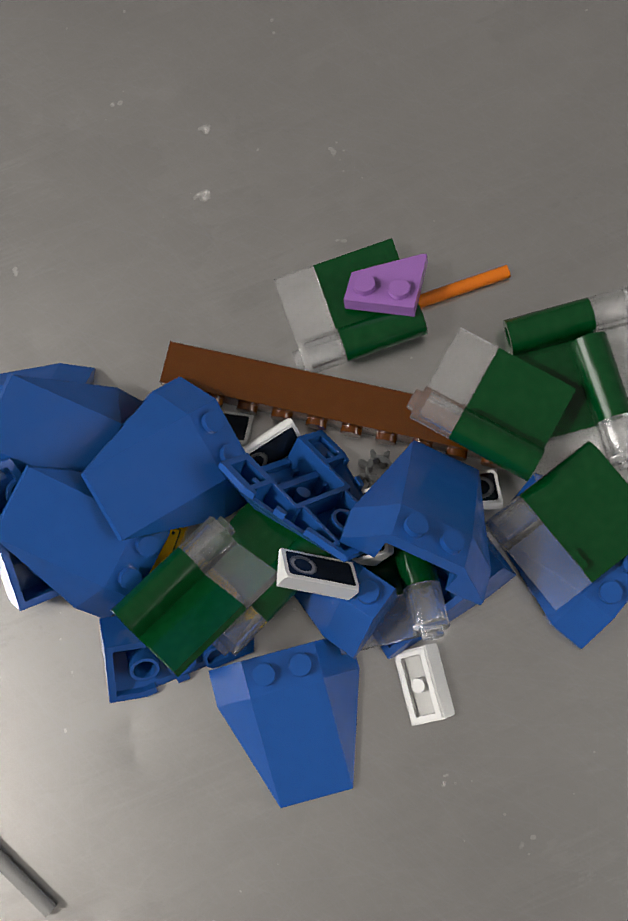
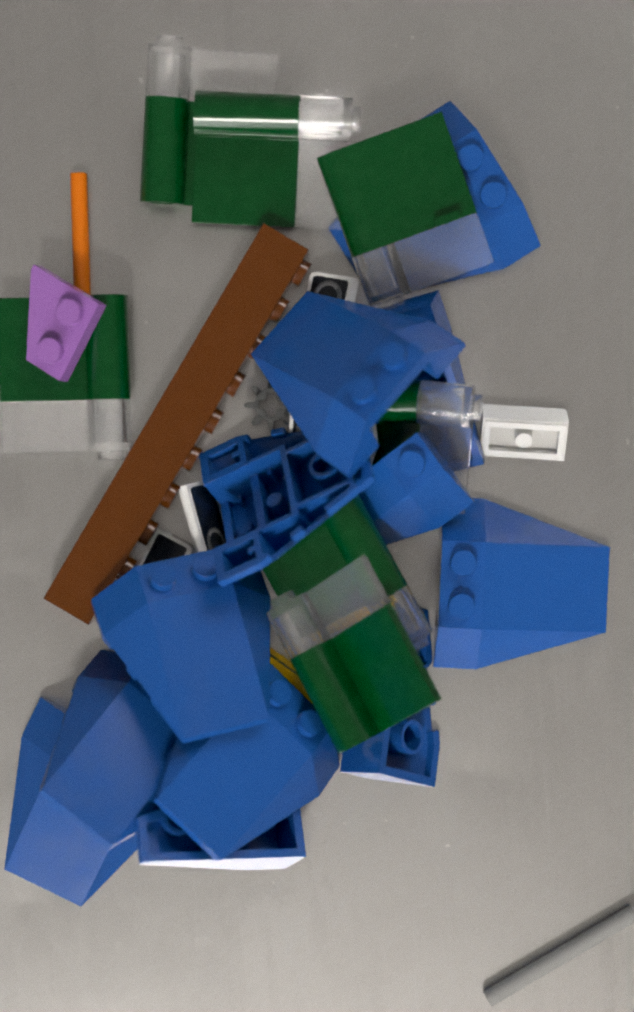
camera: 75 degrees left, 10 degrees up
slope [276,548,359,600] -> none
dark green door [406,327,576,481] -> none

